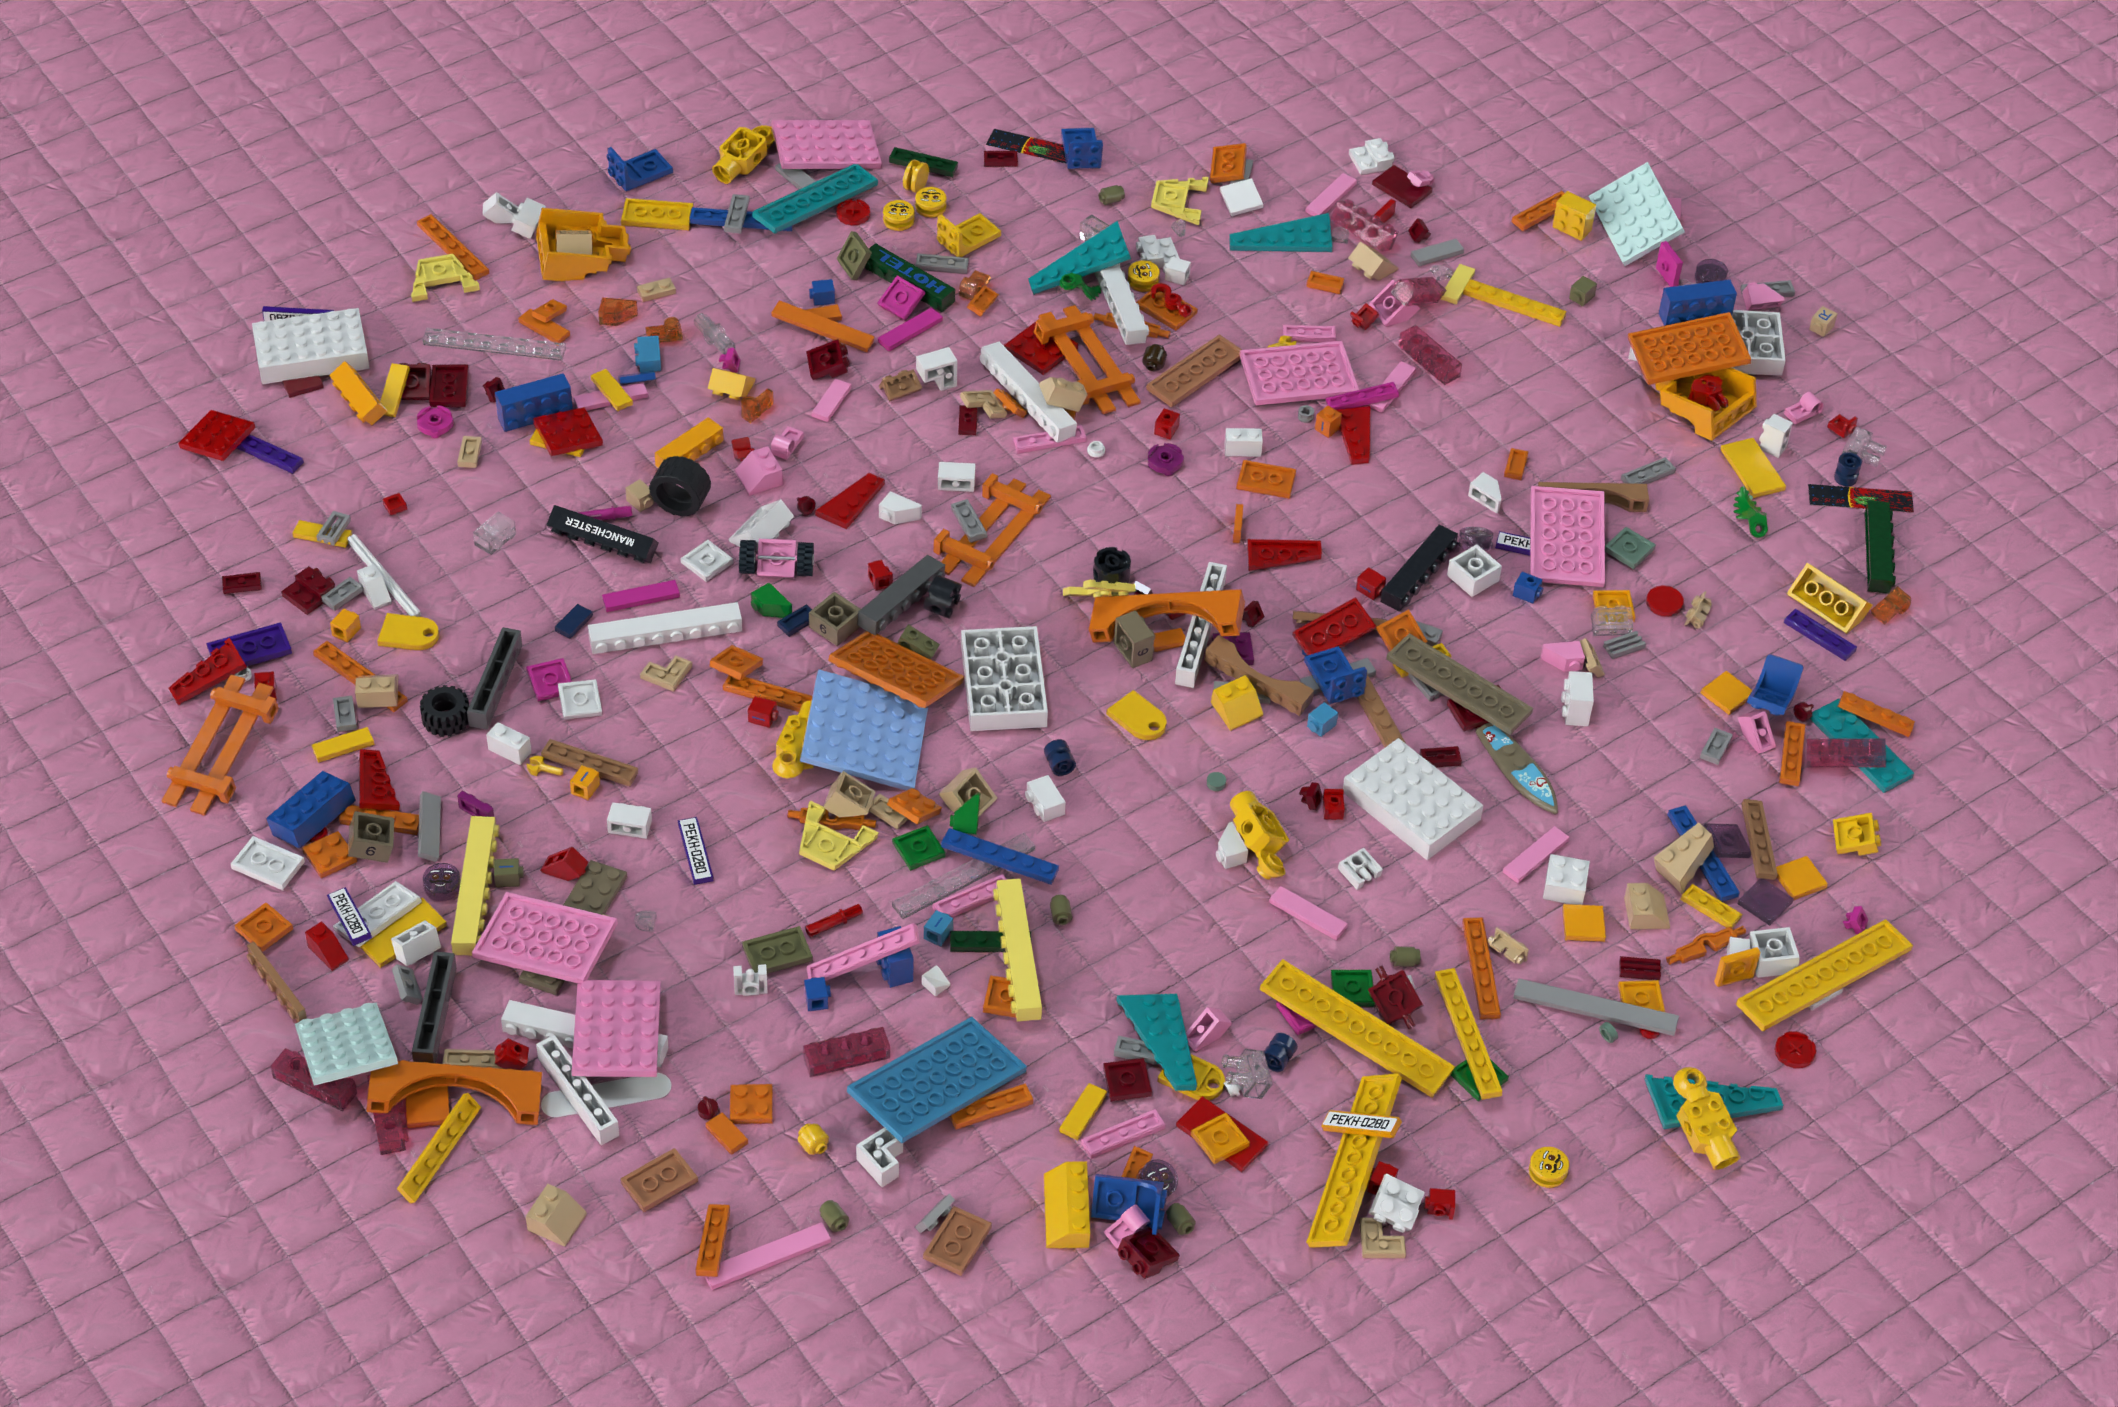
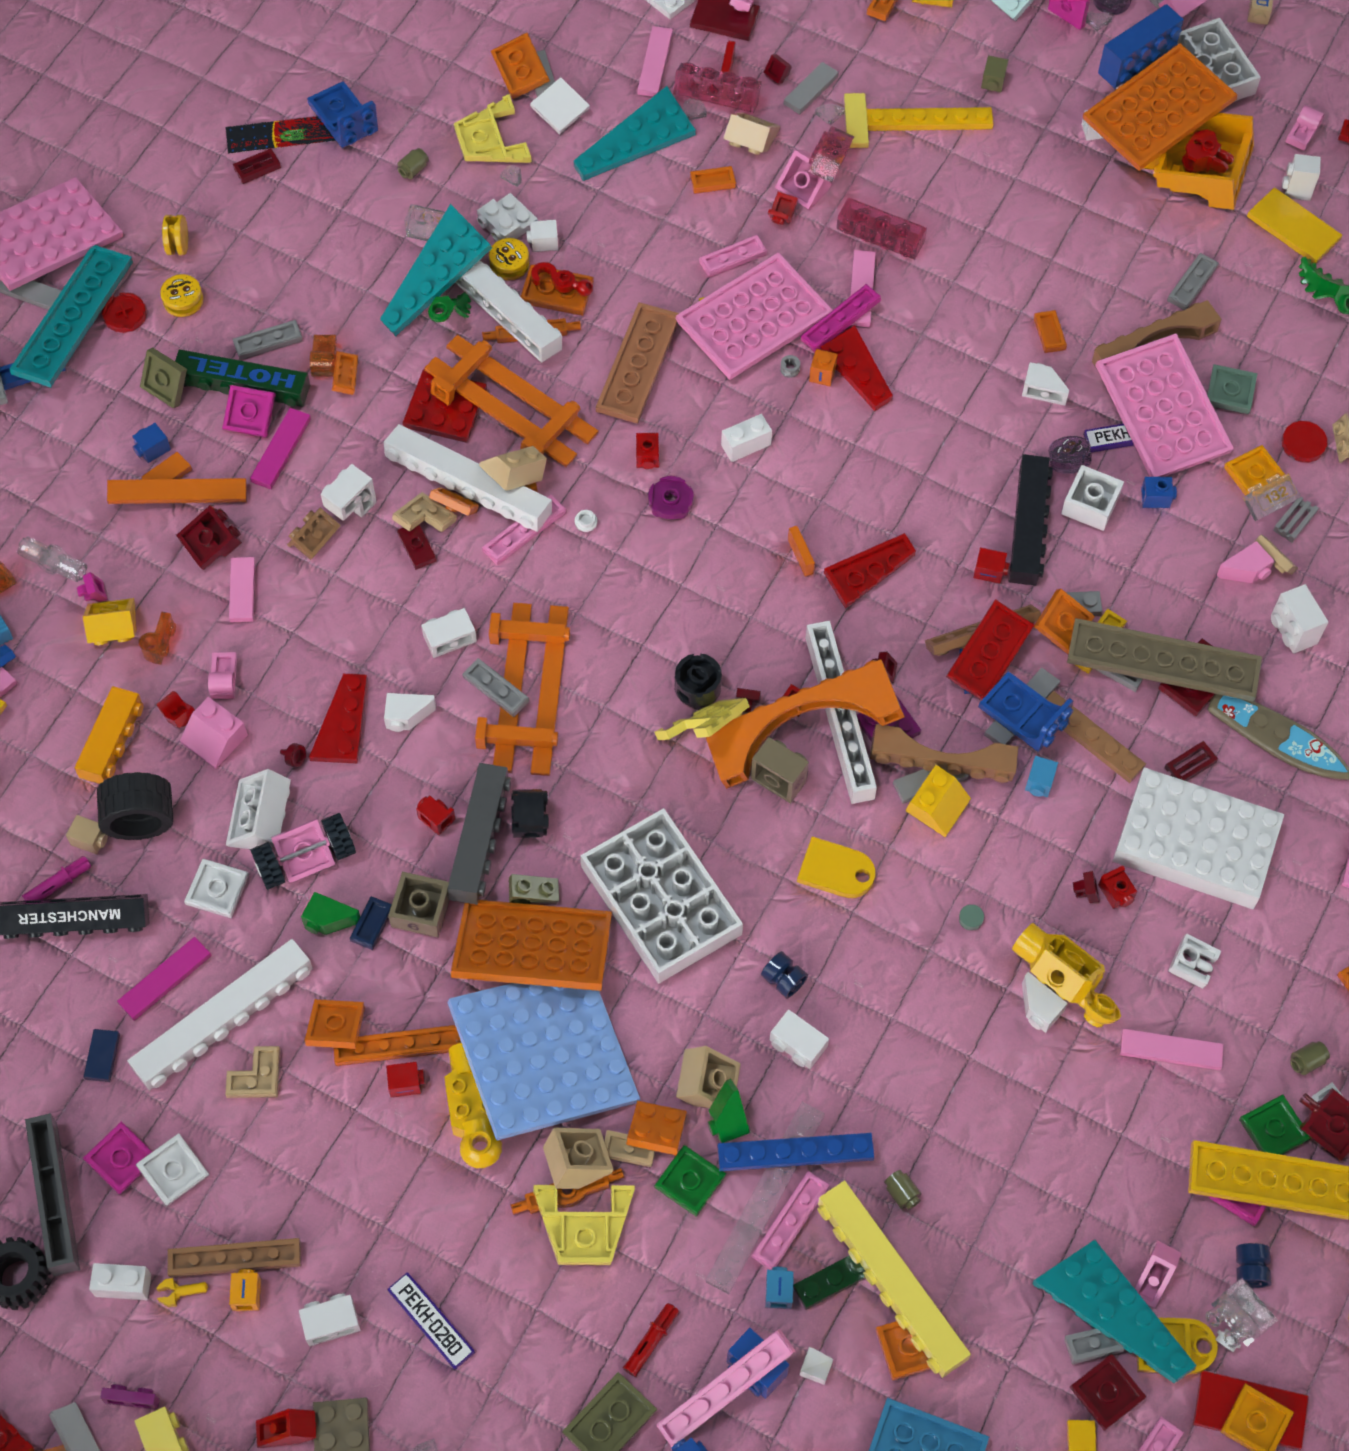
camera: 25 degrees left, 15 degrees up
dark green plate [889,147,958,177] -> none
yellow head [915,187,947,218] -> none
yellow bracket [937,213,1001,257] -> none
dark brown head [1142,344,1167,371] -> none
orange tile [1153,628,1186,652] -> none
orange tile [1236,460,1297,499] -> none
yellow bar [1267,335,1297,348] -> none

